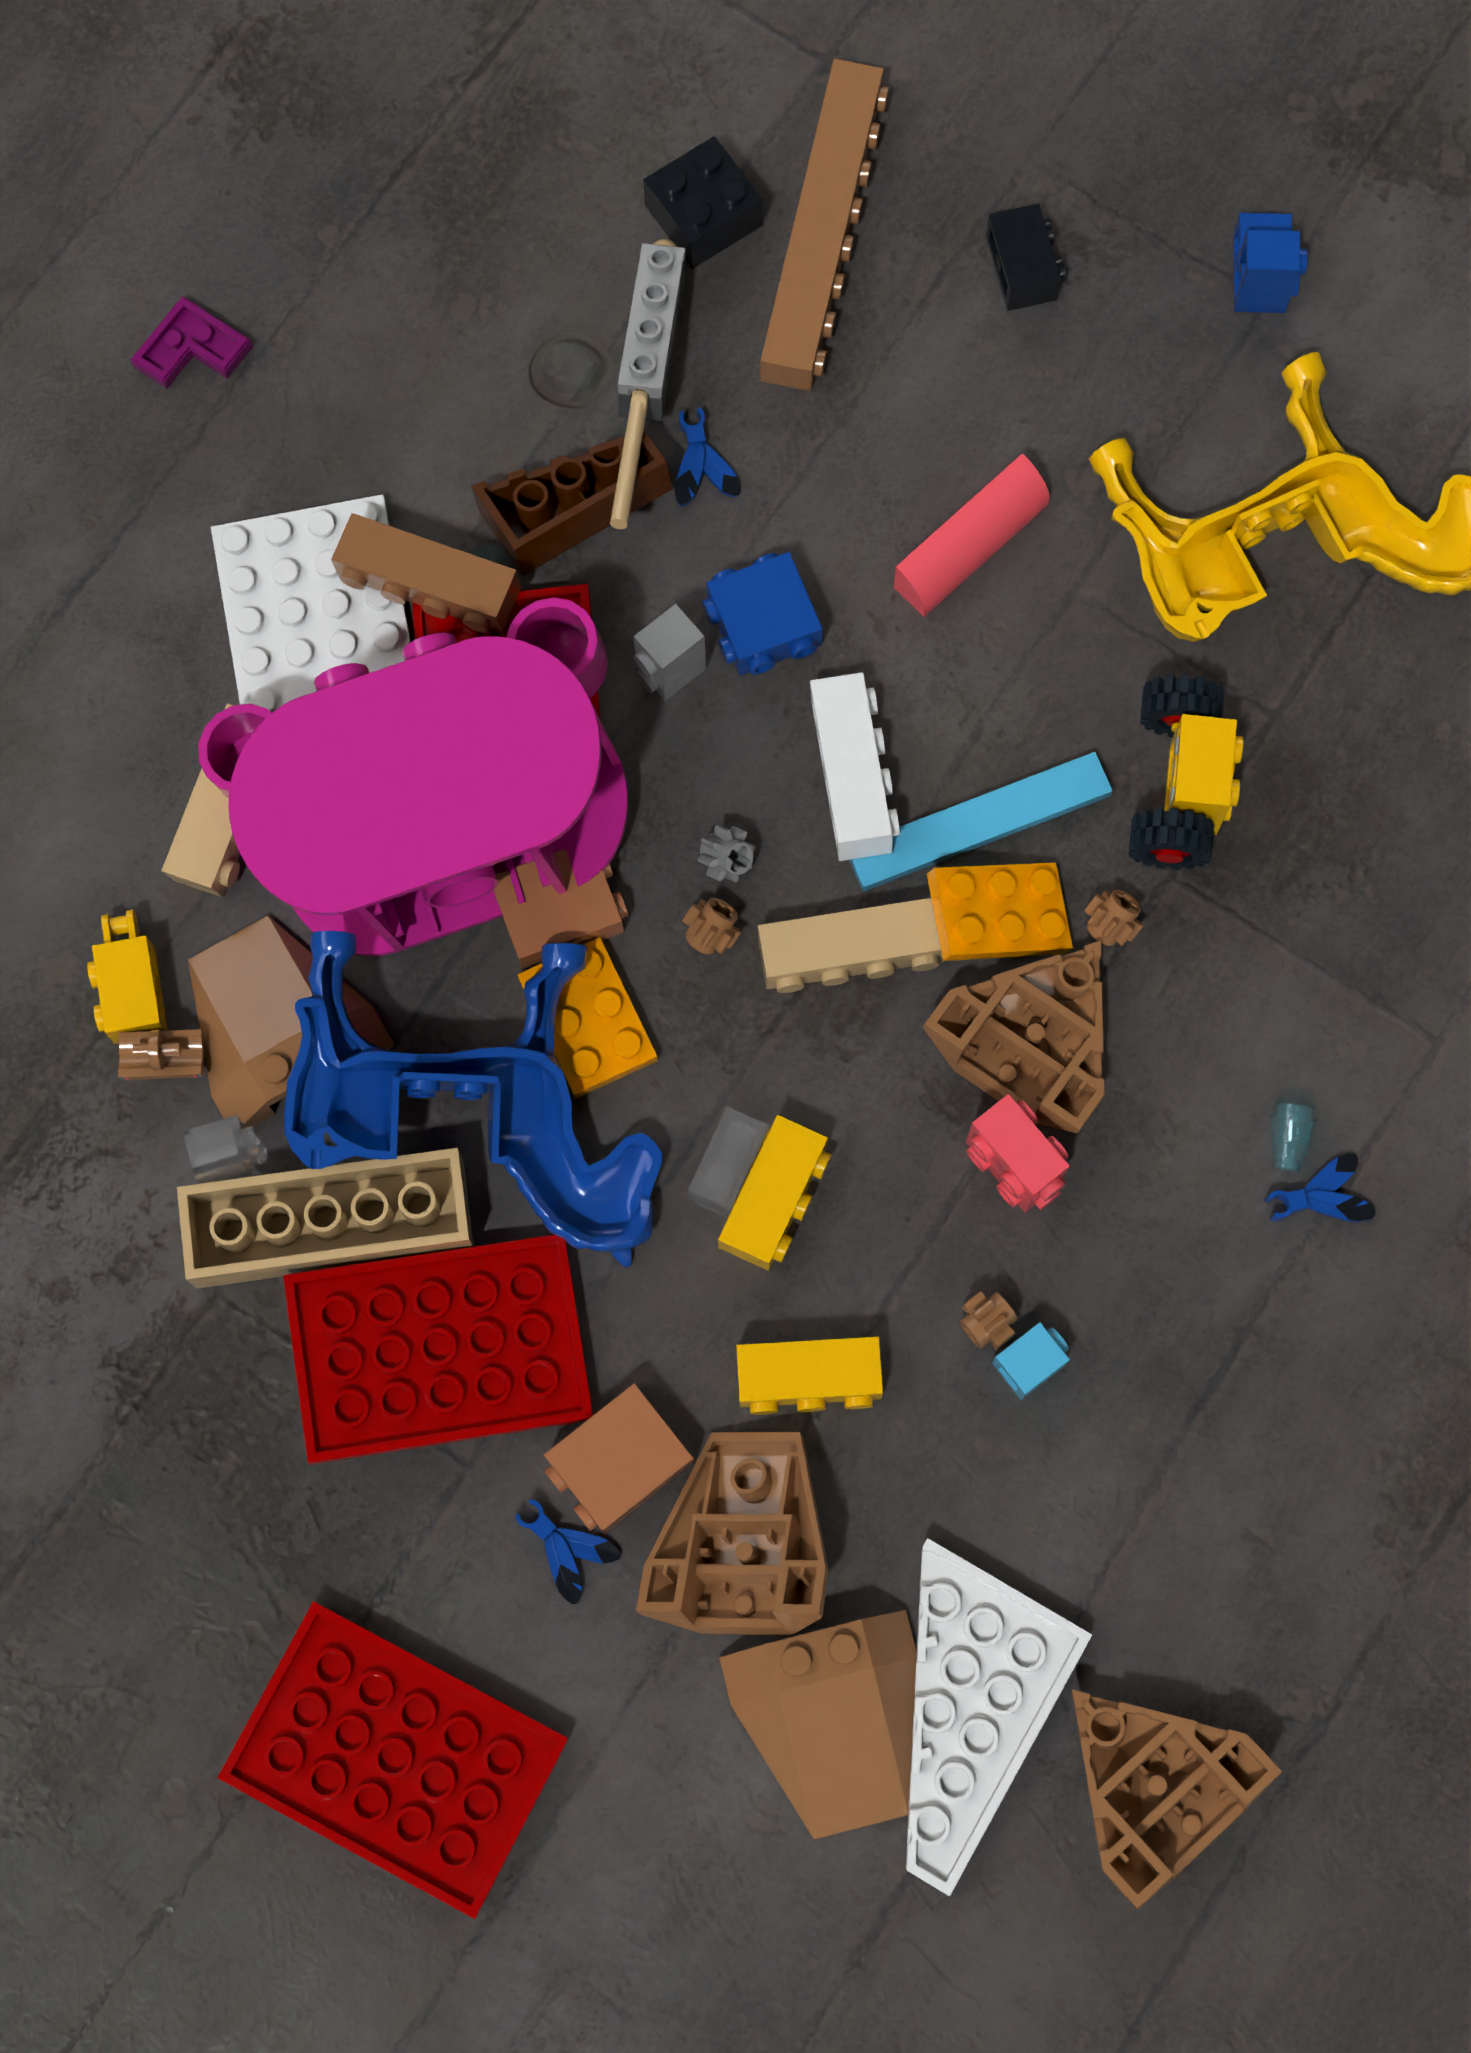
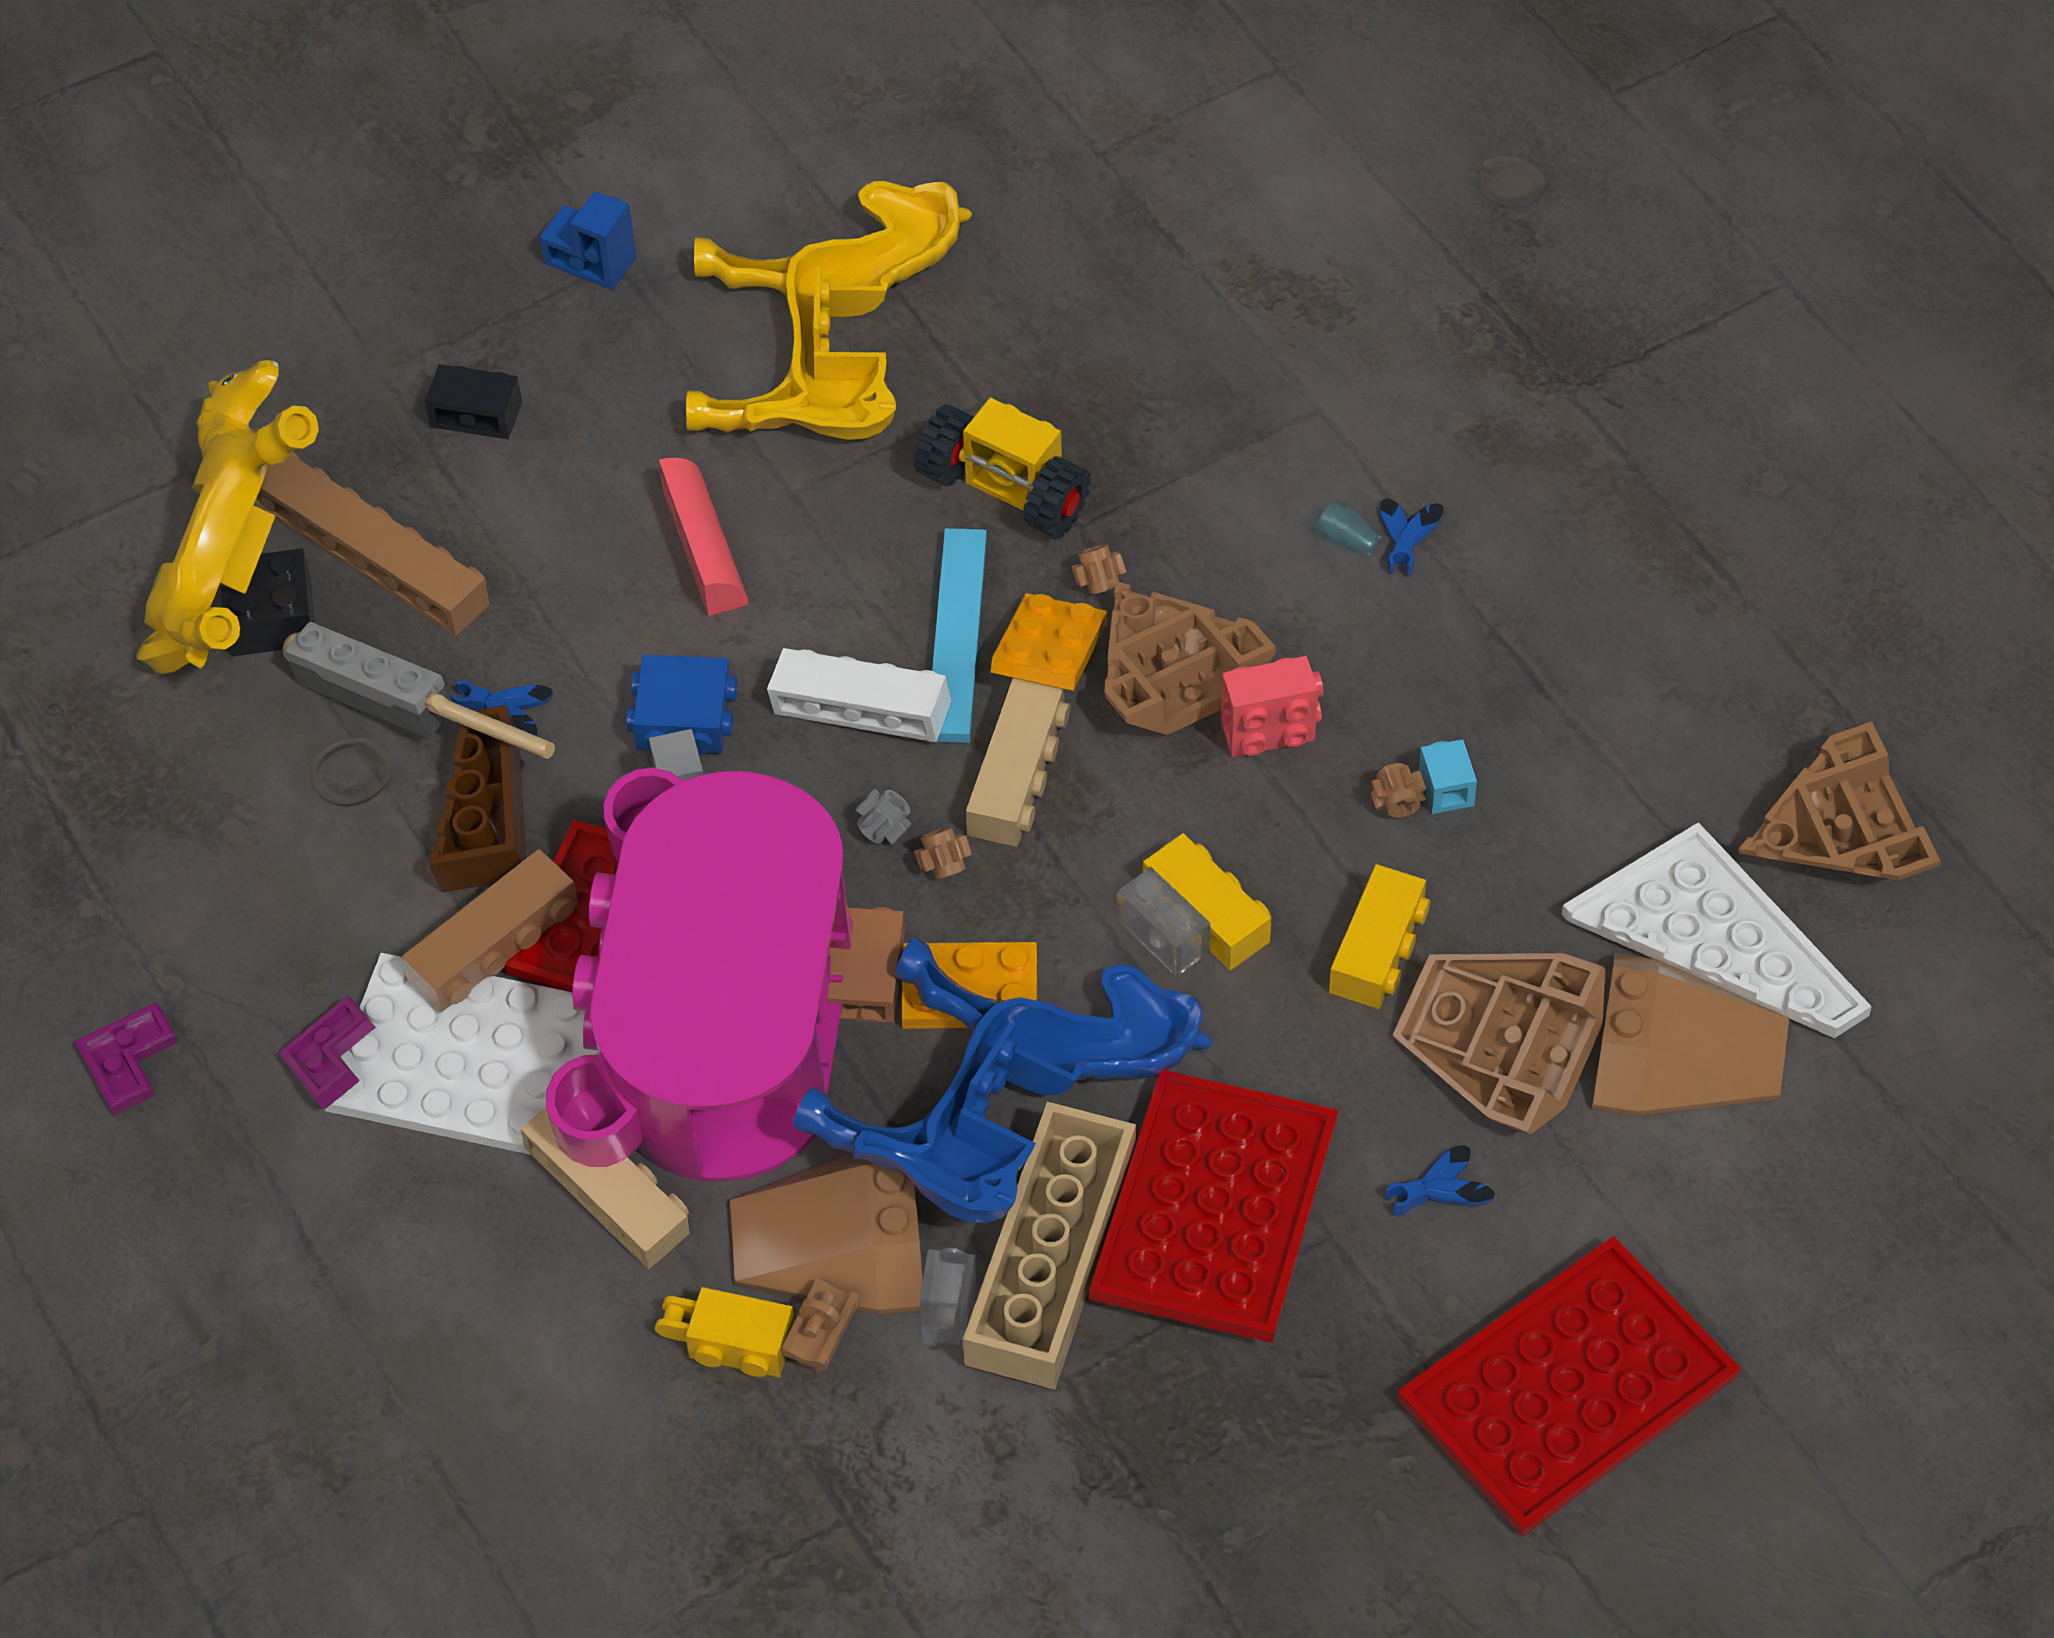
camera: 65 degrees left, 20 degrees down
nougat brick [544,1383,694,1534] -> none
none -> yellow animal [136,360,319,674]
none -> magenta tile [279,995,376,1110]

